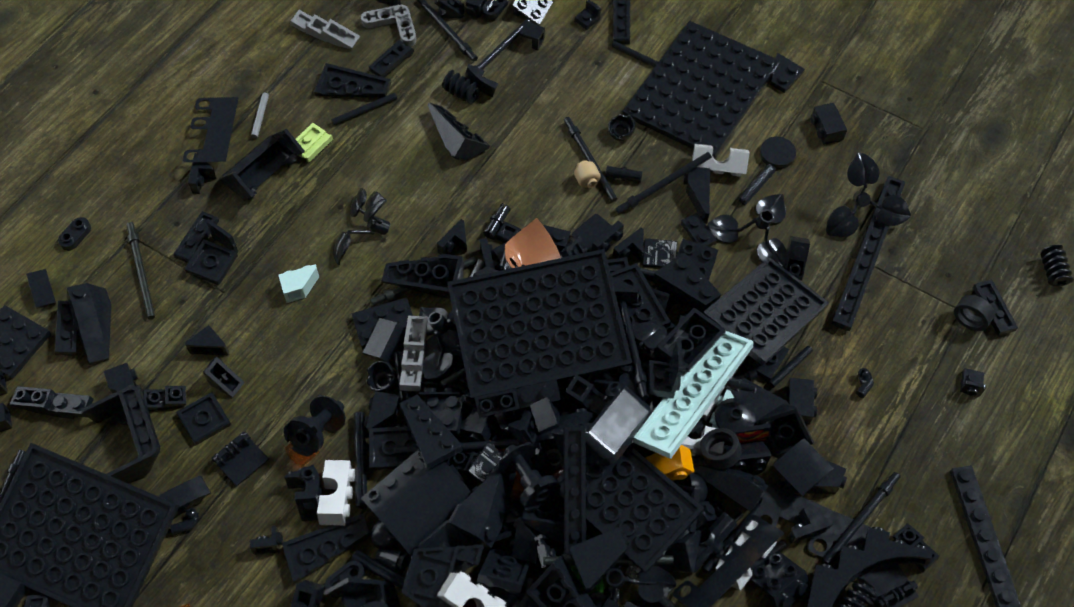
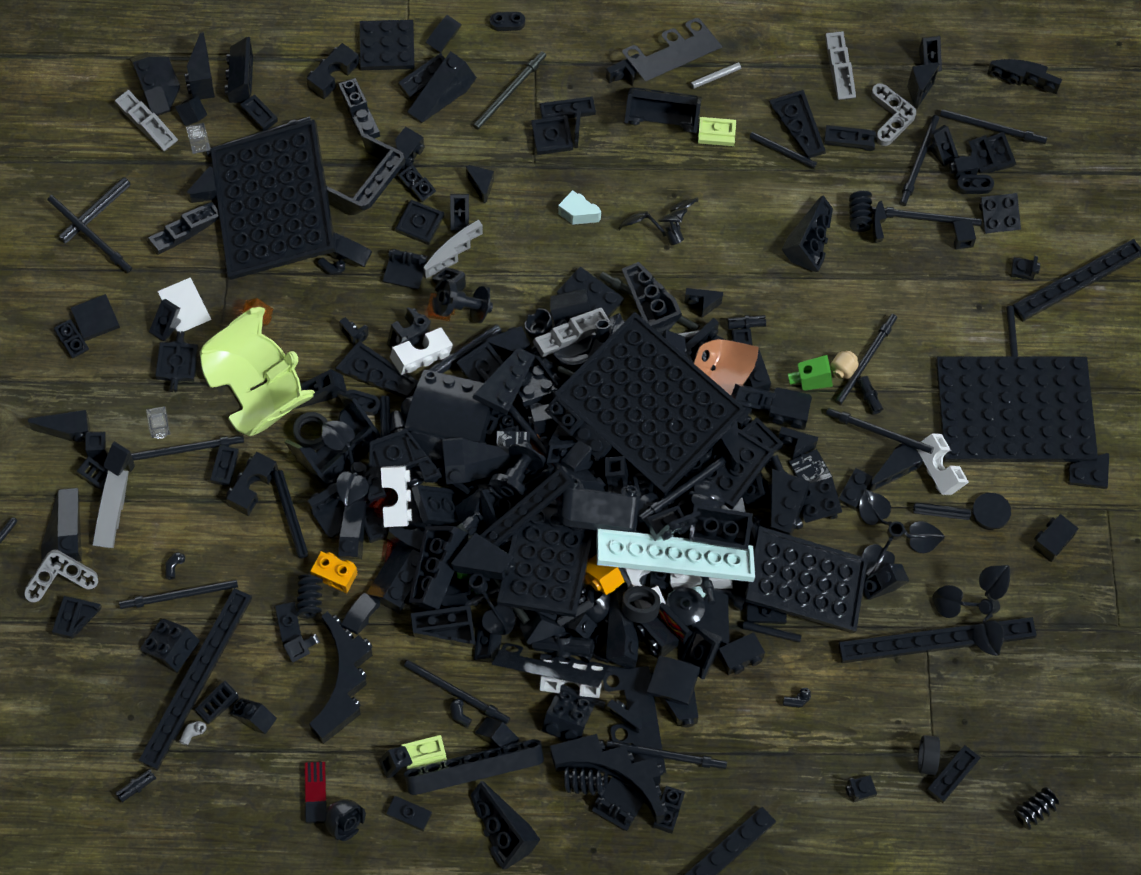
camera: 55 degrees right, 5 degrees up
black hair [608,114,635,141] -> none
none -> light grey slope [424,220,483,278]
none -> black slope [432,267,466,291]
none -> bright green torso [788,355,833,390]

